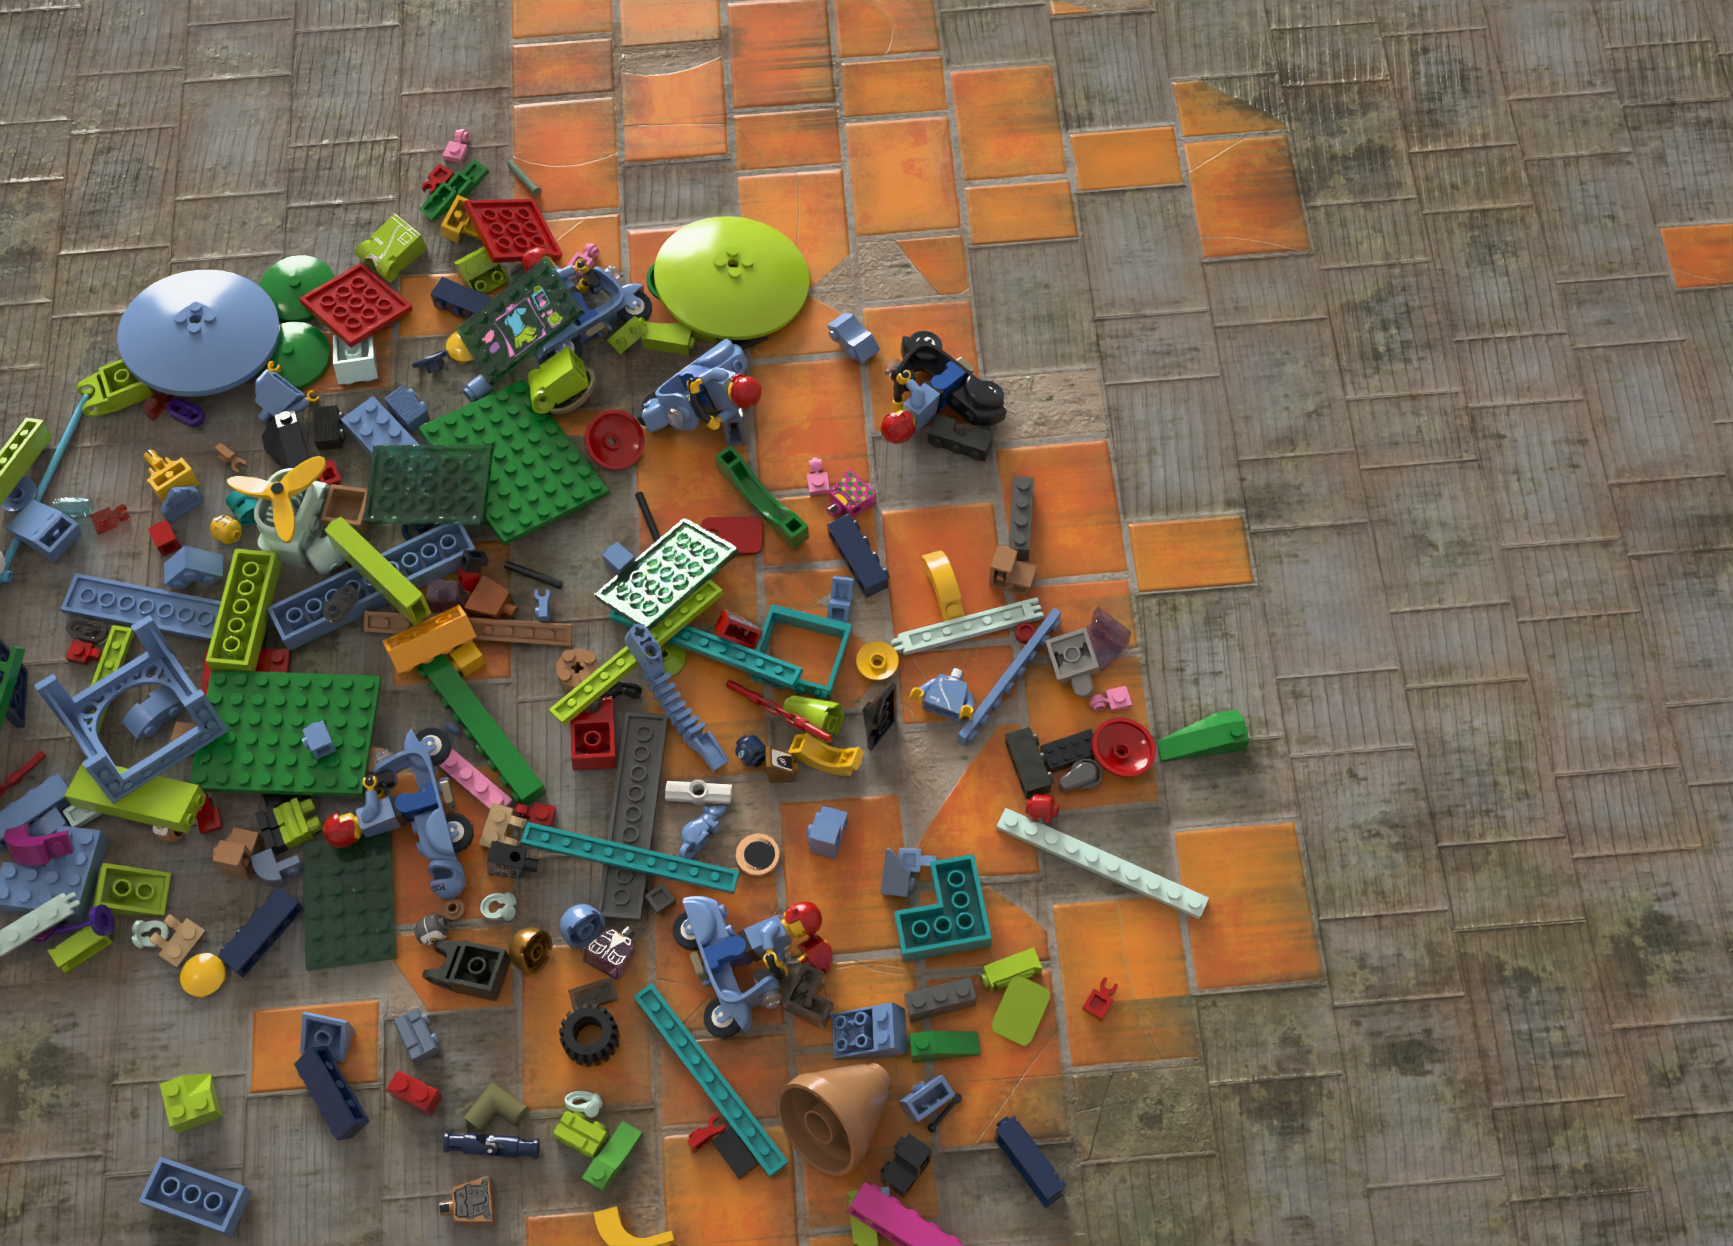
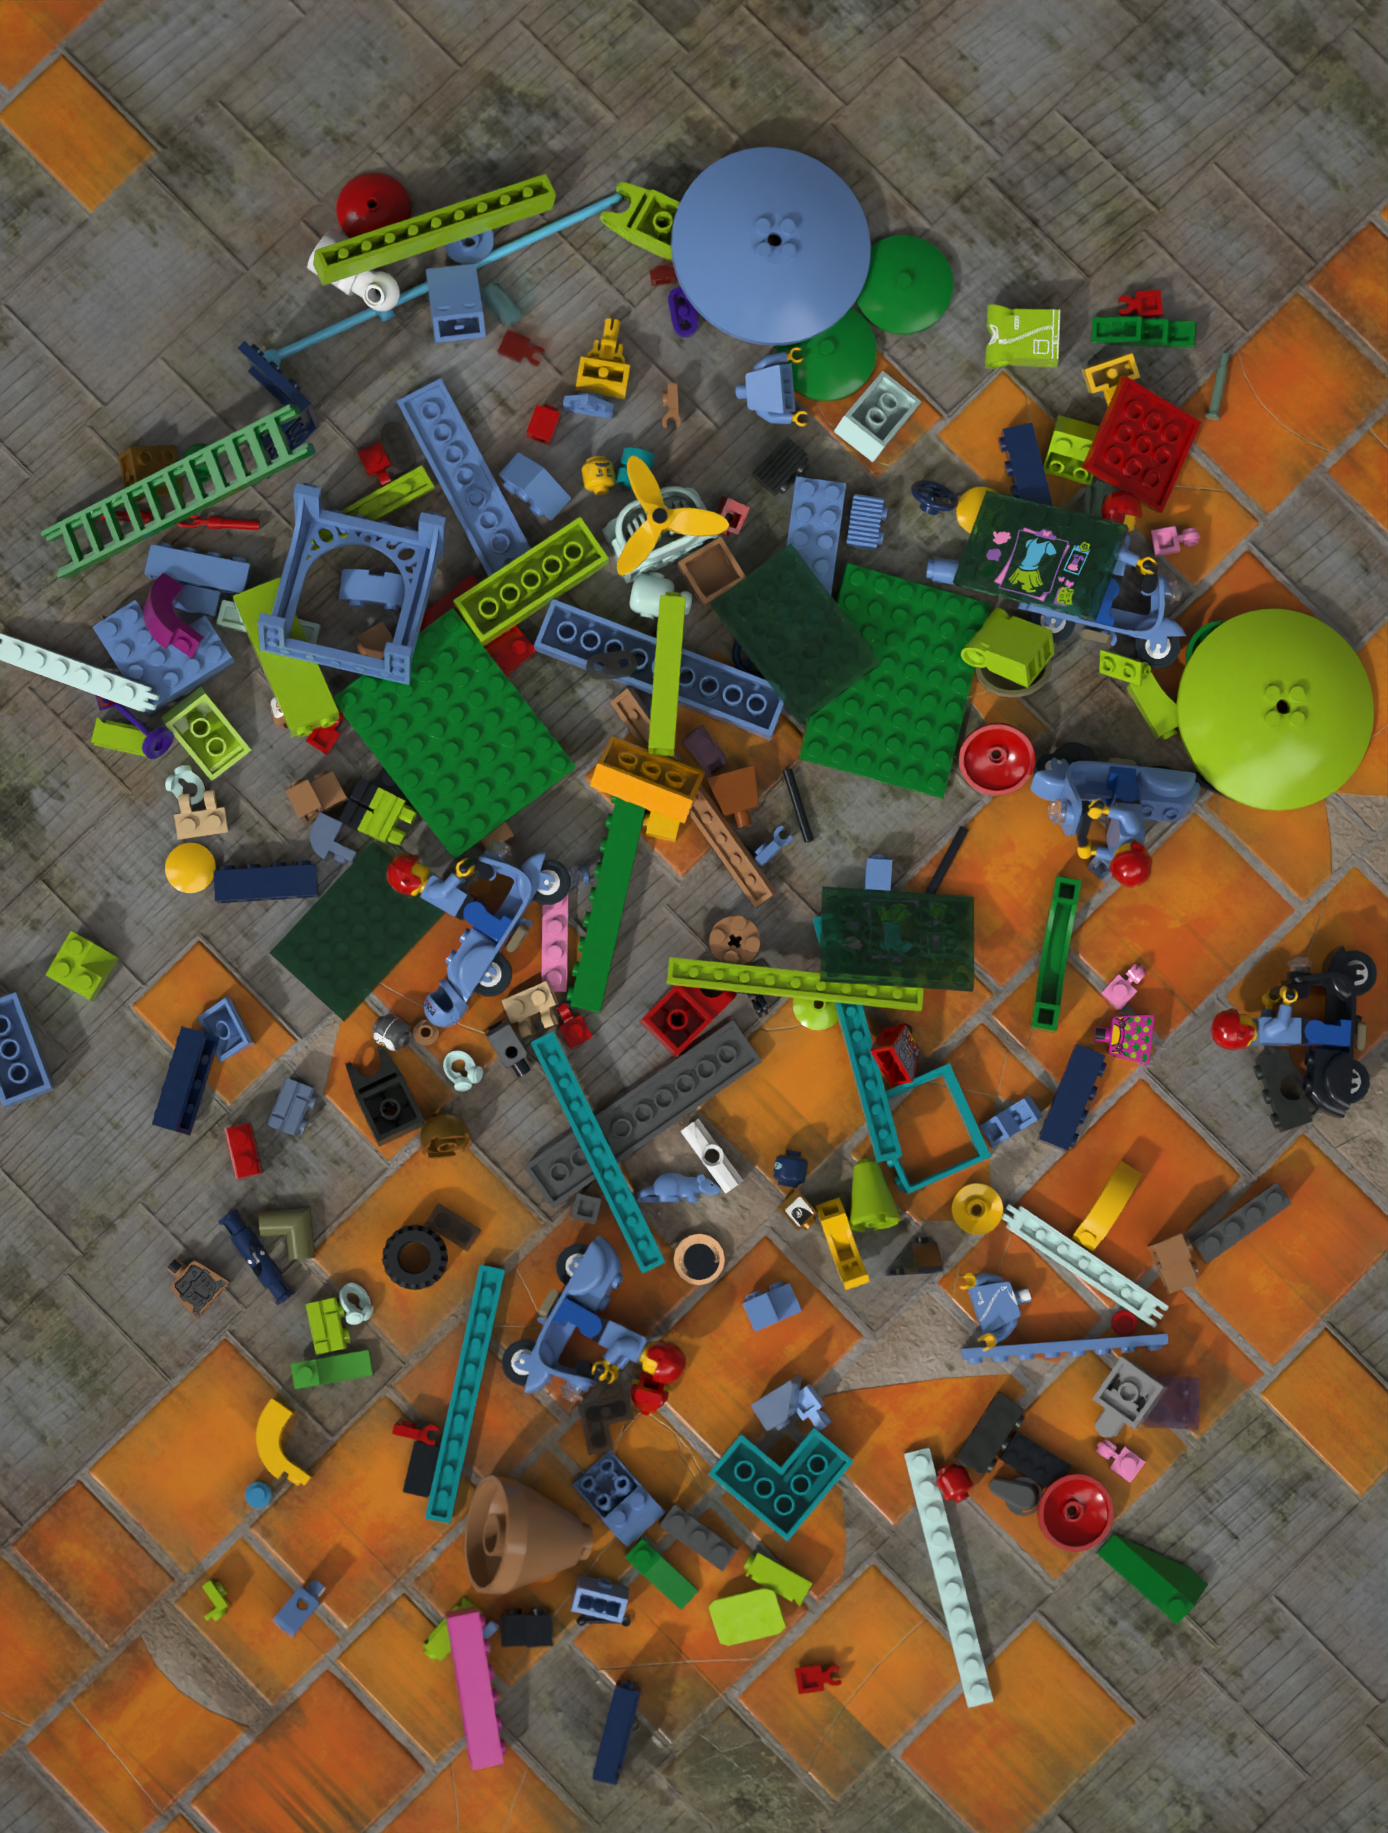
camera: 45 degrees right, 20 degrees up
black wedge [262,409,309,470] -> none
red plate [300,262,412,347] -> none
medium blue brick [302,721,337,760] -> none
bright pink plate [443,129,469,164] -> none
black leg [458,550,489,592] -> none
medium blue cylinder [559,904,605,949] -> none
torso [583,927,635,981] -> none
medium blue piece [625,624,729,772] -> none
red piece [701,516,763,555] -> none
red piece [726,679,833,743] -> none
medium blue brick [827,313,880,363] -> none

